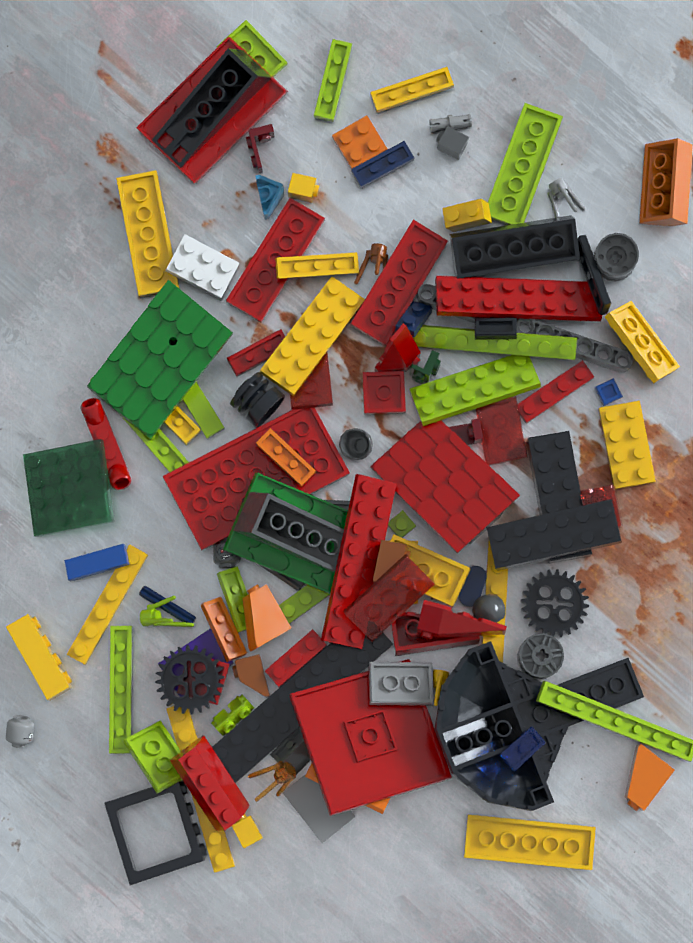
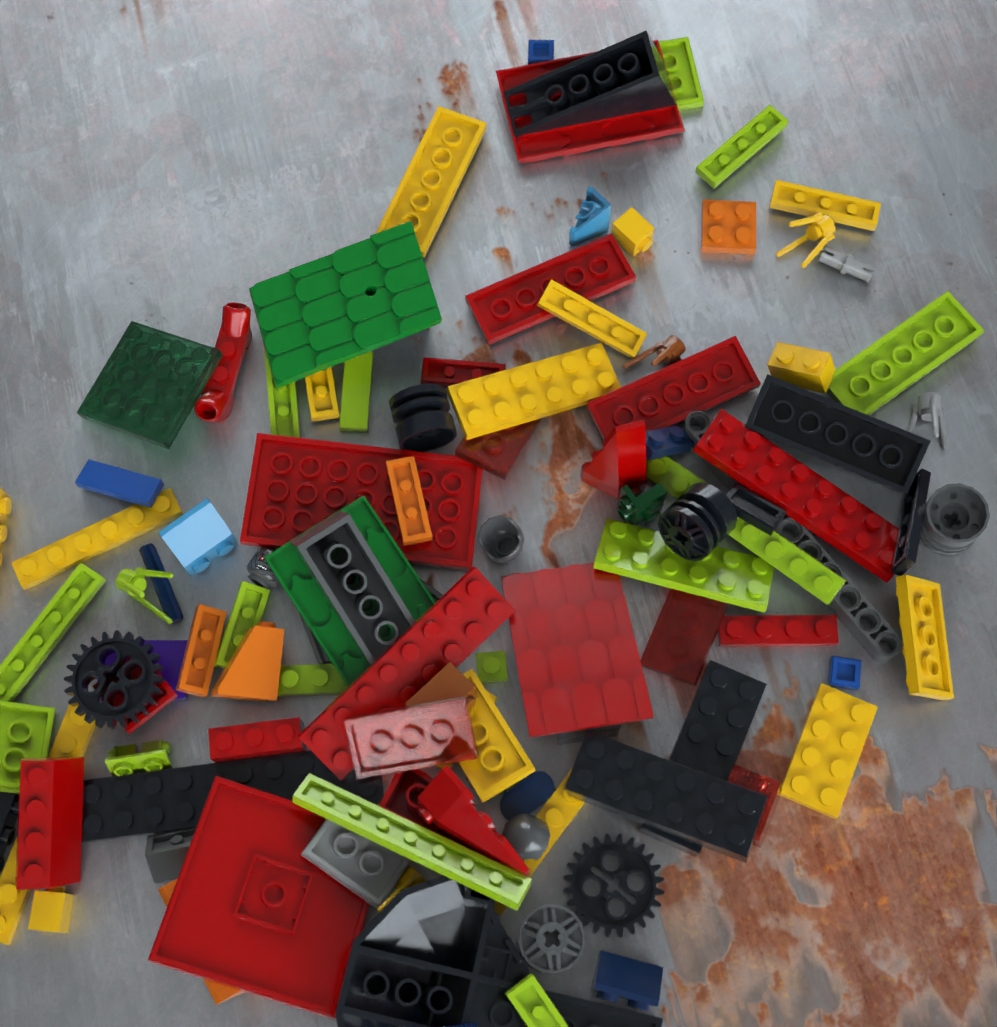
camera: 35 degrees right, 10 degrees down
white plate [166,234,239,300] -> none
dark orange slope [232,654,270,697] -> none
dark red bracket [246,124,275,173] -> none
clear orange plant [248,761,296,802] -> none
light grey tile [283,774,355,843] -> none
dark blue plate [351,141,415,188] -> none
red plate [363,371,406,414] -> none
dark grey brick [436,126,469,160] -> none
dark red bracket [449,418,483,445] -> none
none -> slope [158,498,237,576]
none -> lime plate [293,773,532,911]
none -> blue tile [528,40,554,65]
none -> dark blue slope [591,950,663,1011]
none -> black wheel [658,482,738,561]
none -> yellow plant [776,212,835,268]

